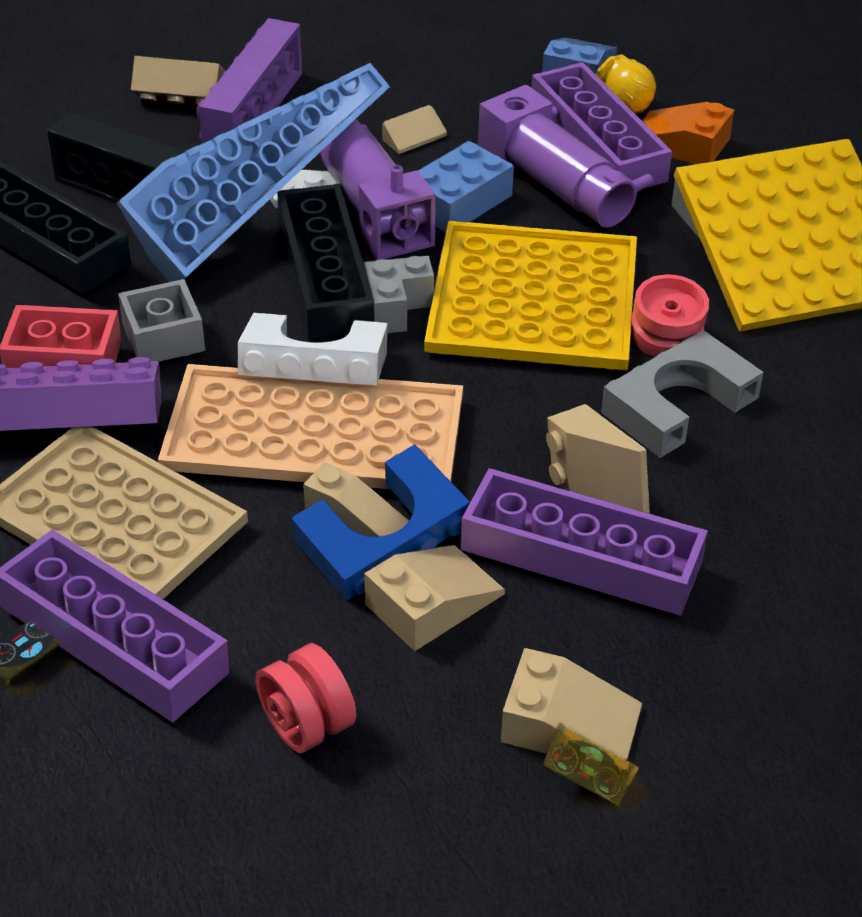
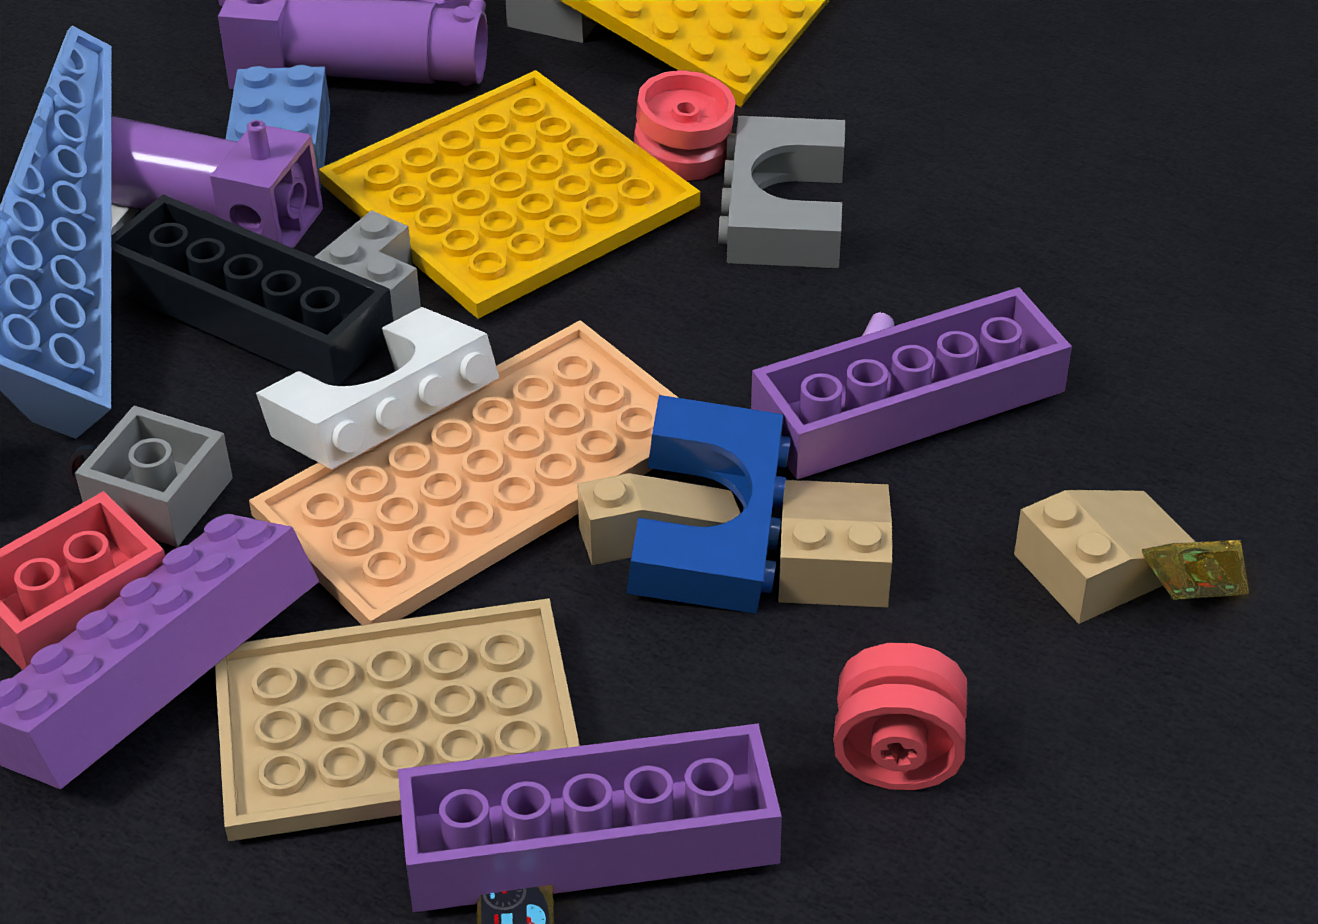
camera: 45 degrees left, 0 degrees up
tan slope [382,105,447,154] -> none
tan slope [546,404,650,514] -> none

